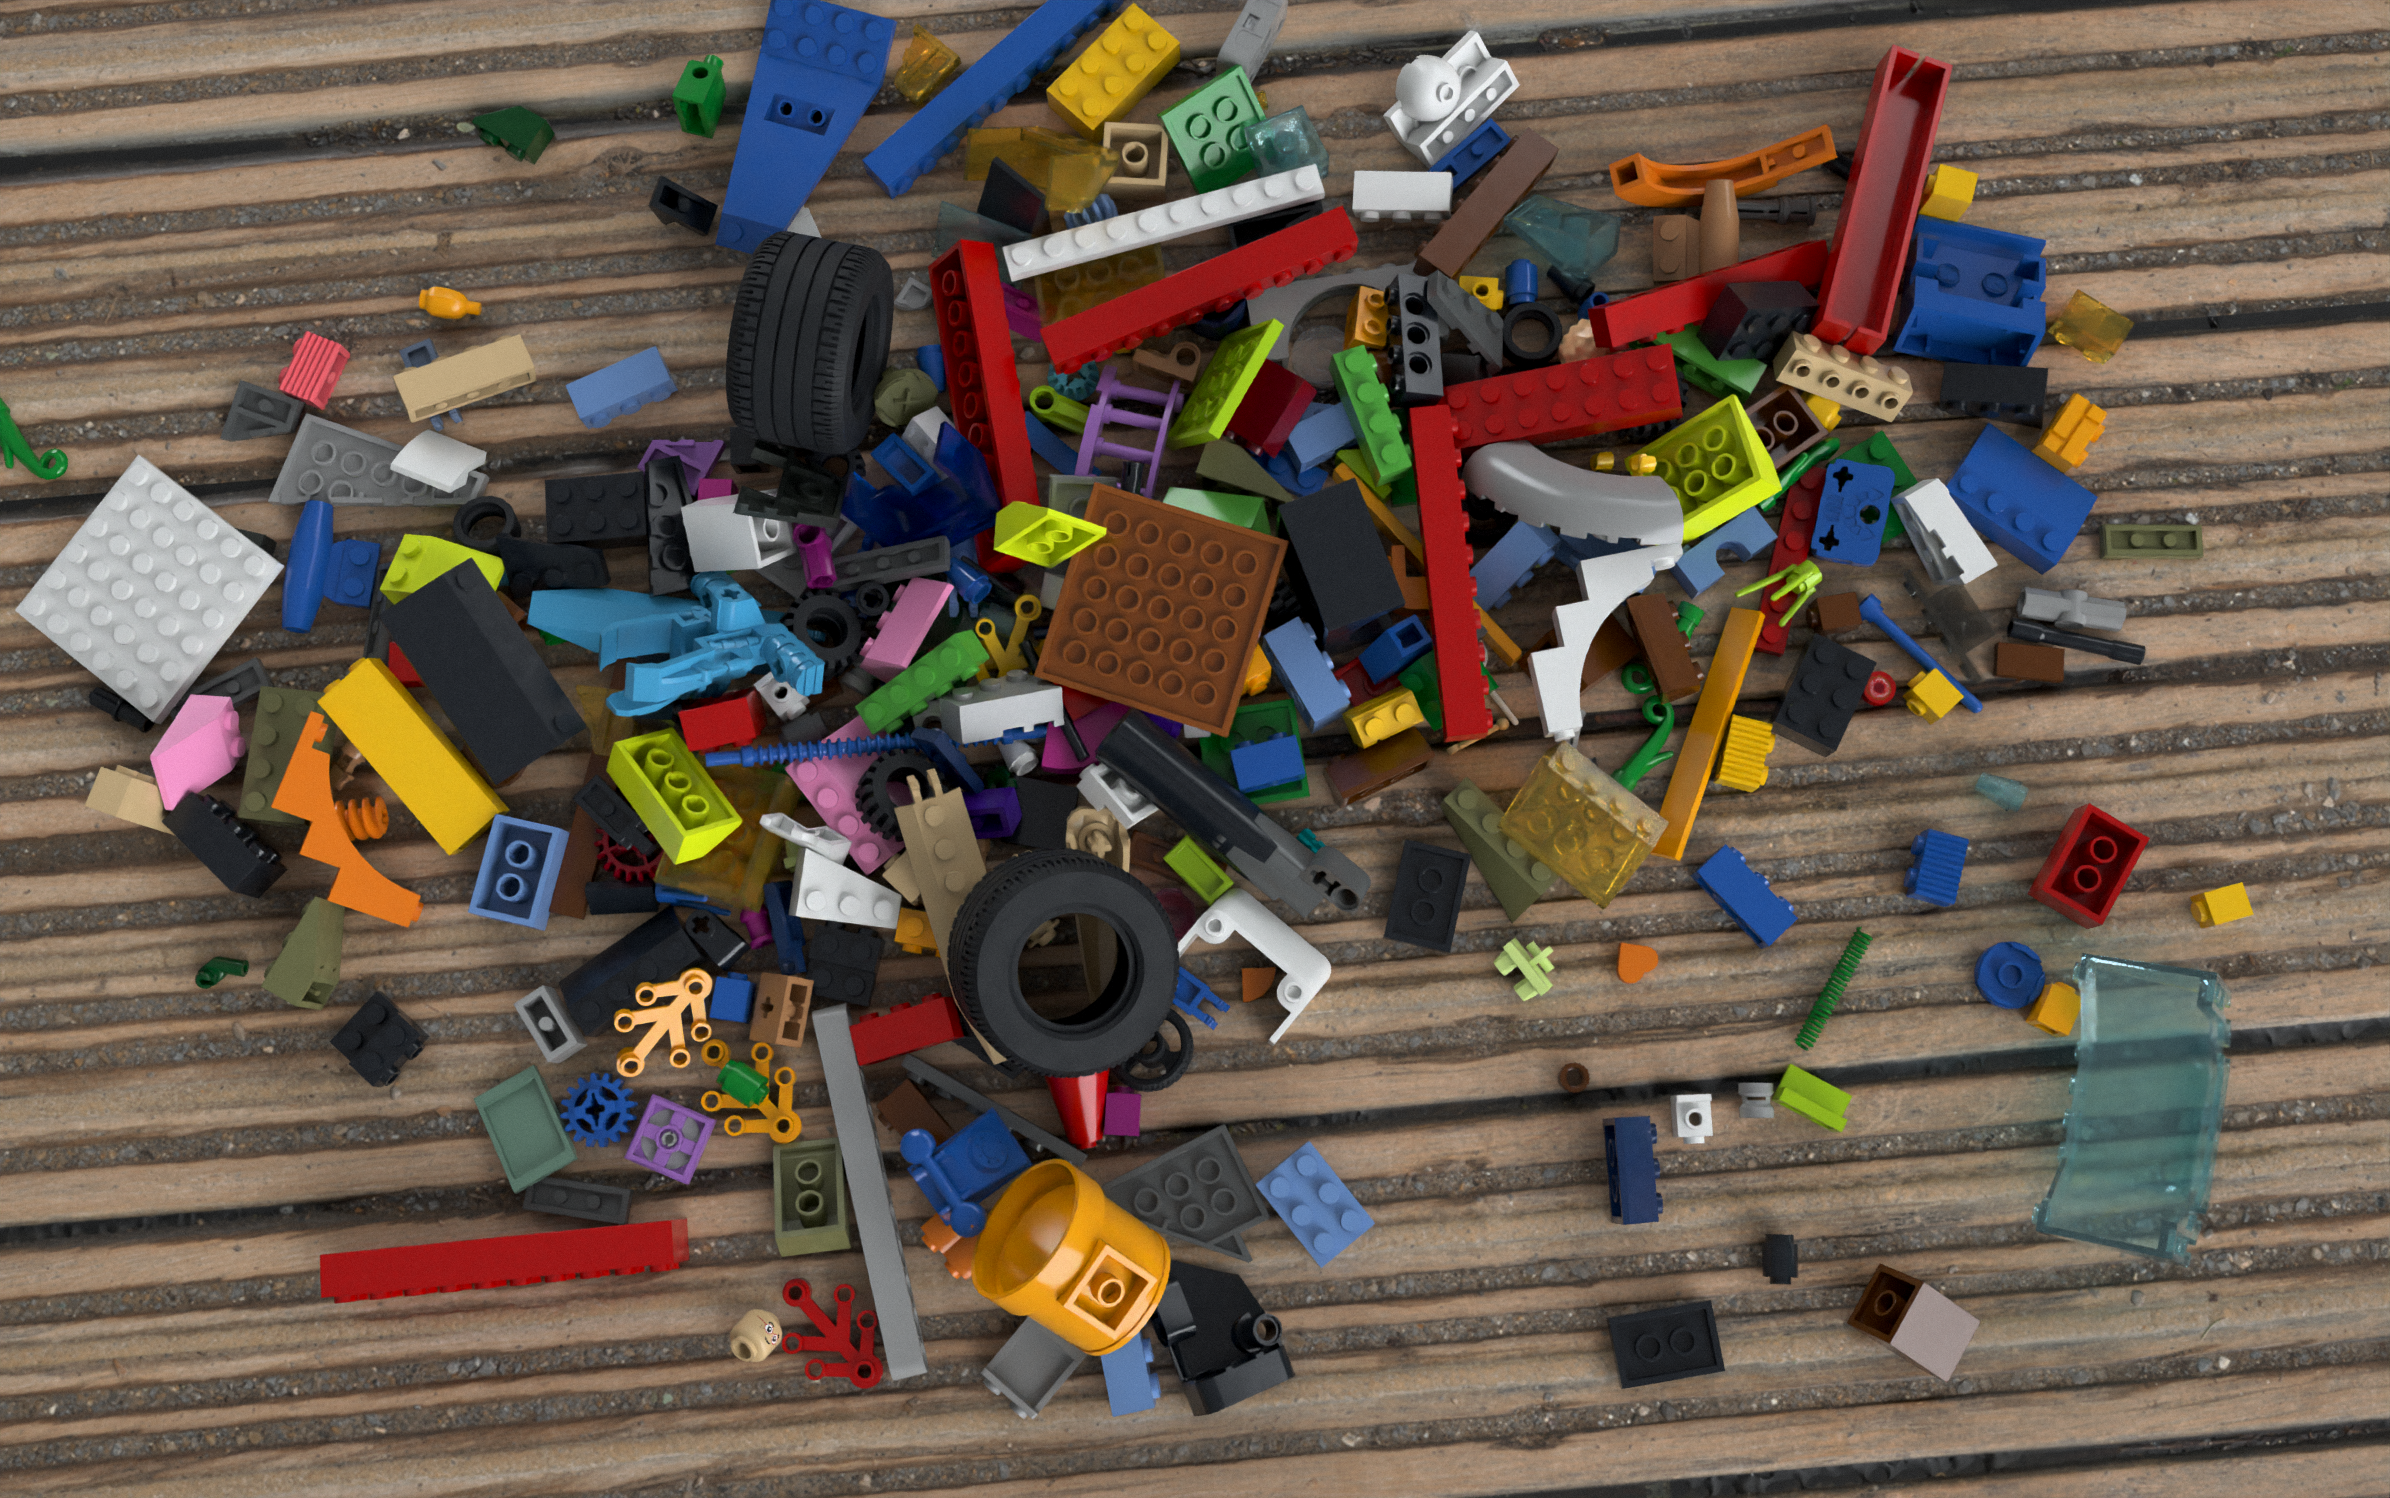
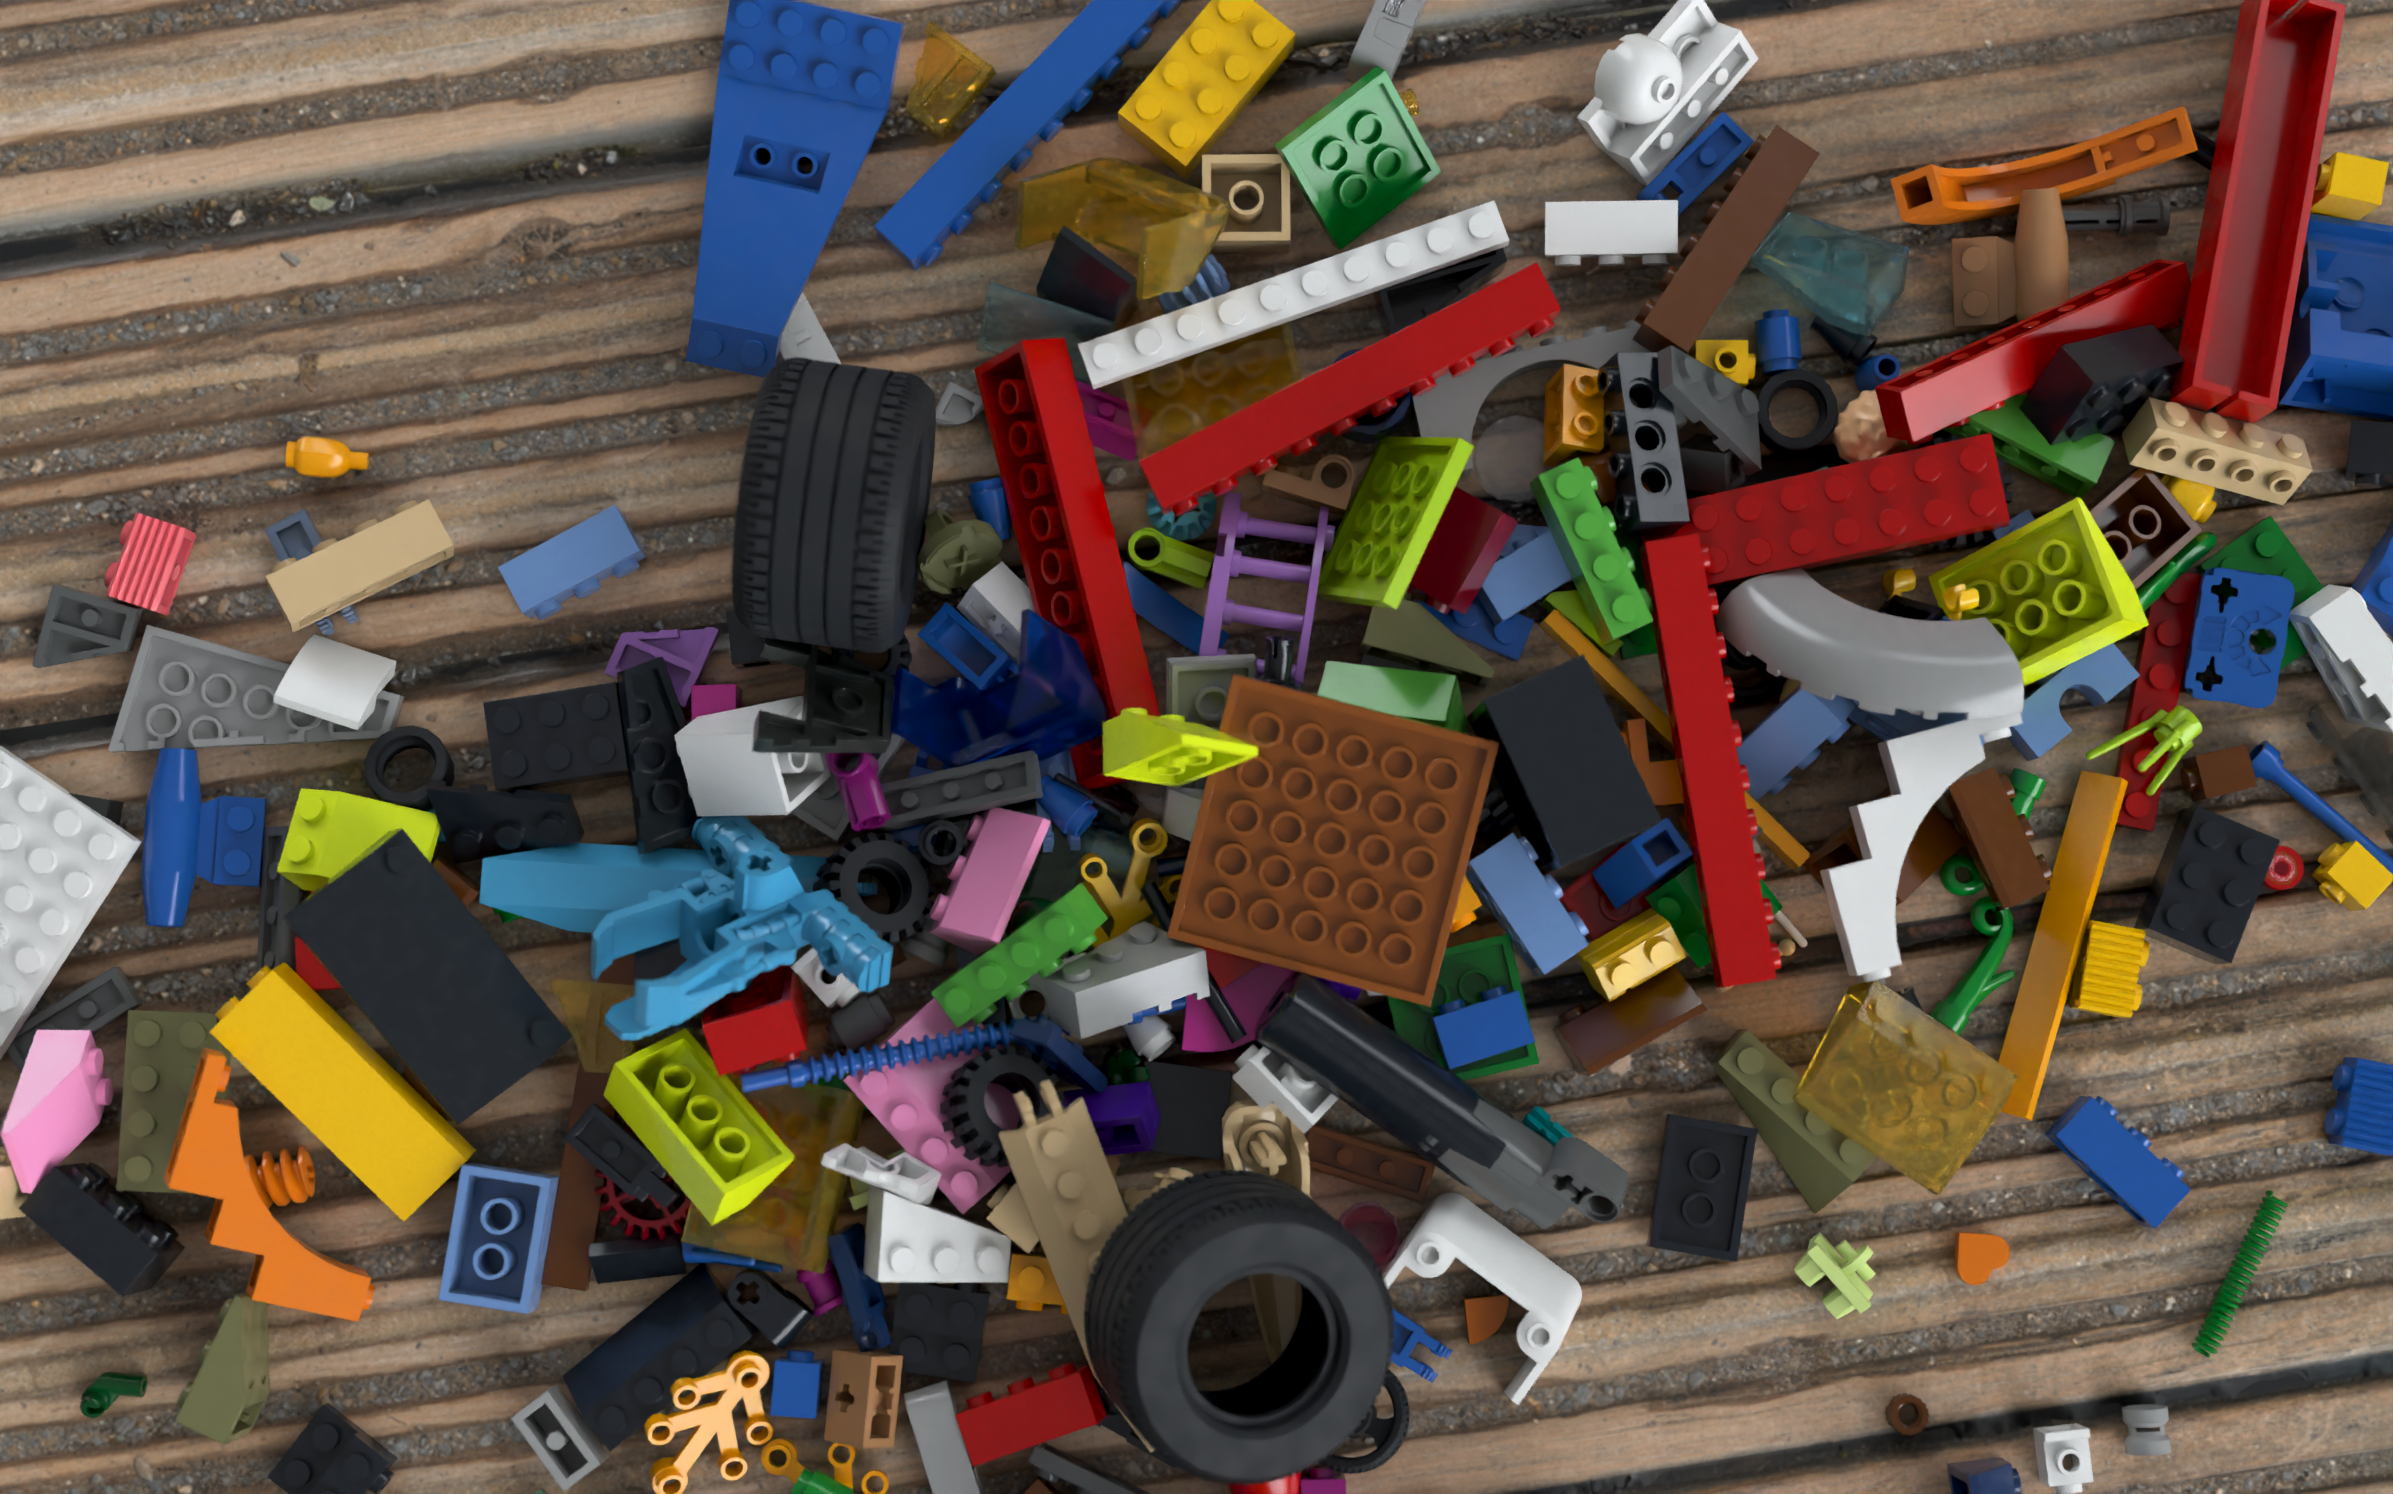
camera: 10 degrees left, 5 degrees up
medium nougat piece [329,738,366,798] -> none
dark green slope [472,106,555,165] -> none
black slope [648,176,718,236] -> none
green torso [672,55,727,139] -> none
lime tile [1163,835,1234,907] -> none
clear light blue slope [1244,105,1329,179] -> none
lime panel [1772,1064,1852,1133] -> none

